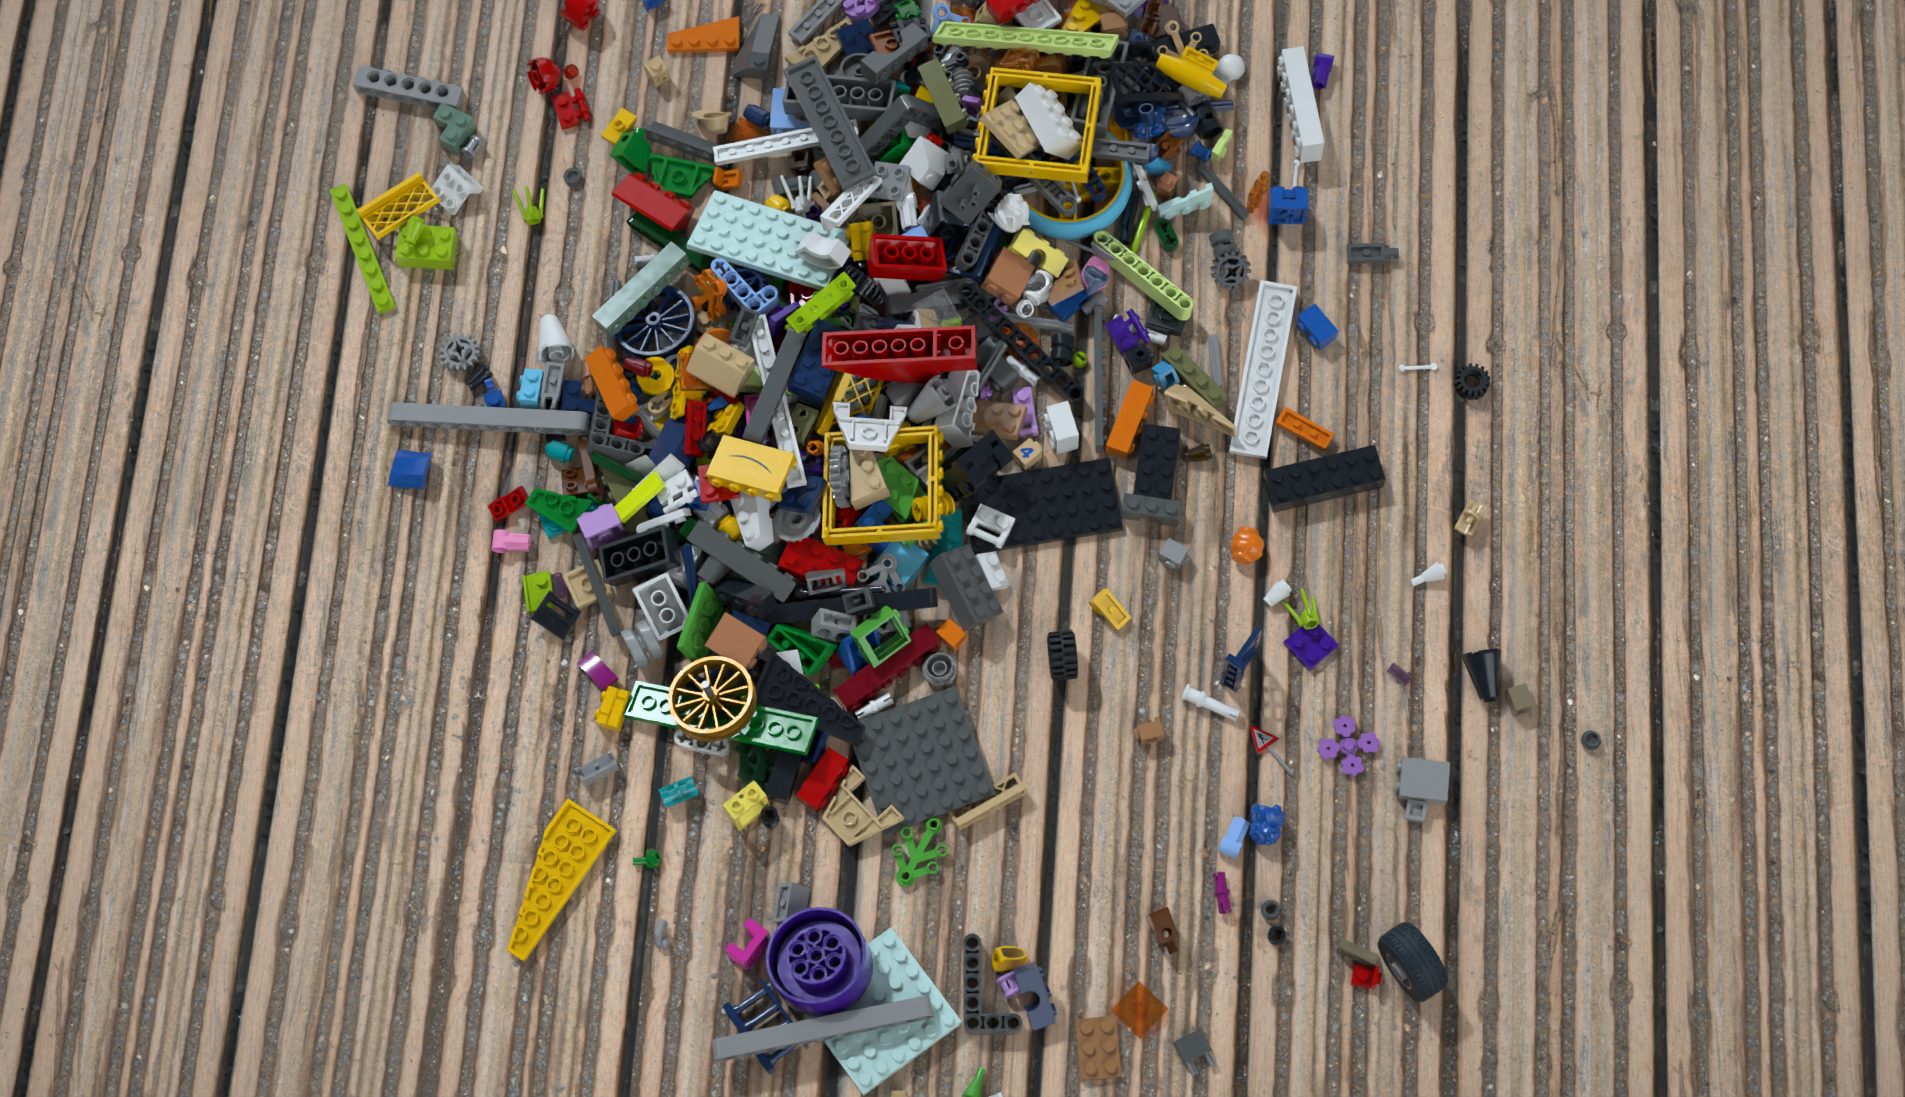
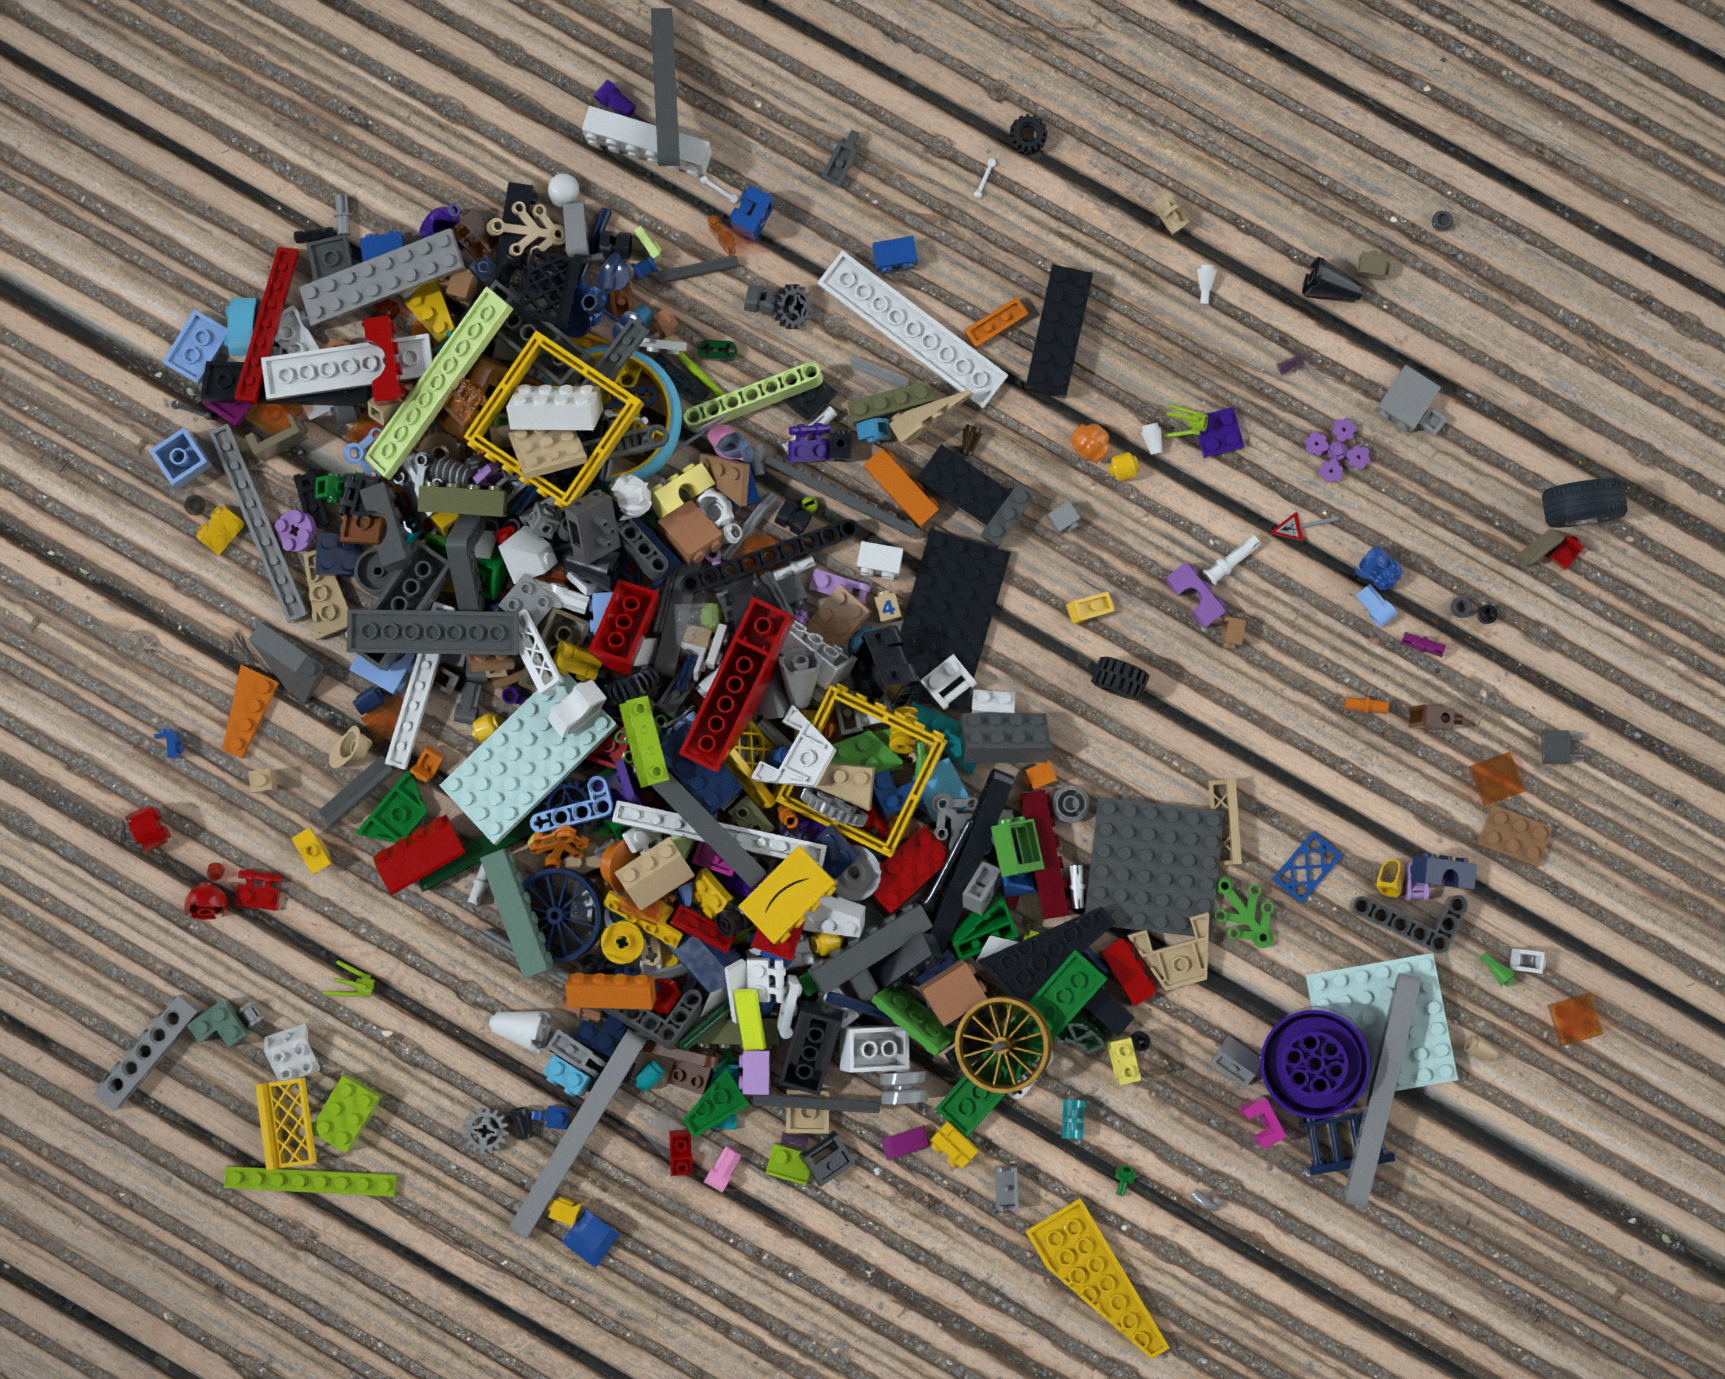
camera: 60 degrees left, 15 degrees up
lime cone [404,216,425,245] -> none
dark grey tile [563,168,582,187] -> none
green torso [610,127,651,174] -> none
dark red cone [623,357,653,378] -> none
dark grey slope [728,306,760,348] -> none
white plant [780,175,812,213] -> none
dark grey slope [805,569,848,595] -> none
dark grey slope [842,587,876,614] -> none
yellow plate [1155,45,1227,99] -> none
light aqua wing [1157,183,1214,220] -> none
dark blue fence [1220,626,1262,693] -> none
none -> yellow window [547,1196,583,1226]
none -> dark grey beam [651,8,680,166]
none -> yellow head [1108,452,1140,482]
none -> medium lavender arch [1165,562,1226,629]
none -> blue window [1272,831,1343,904]
none -> orange pin [1344,696,1389,714]

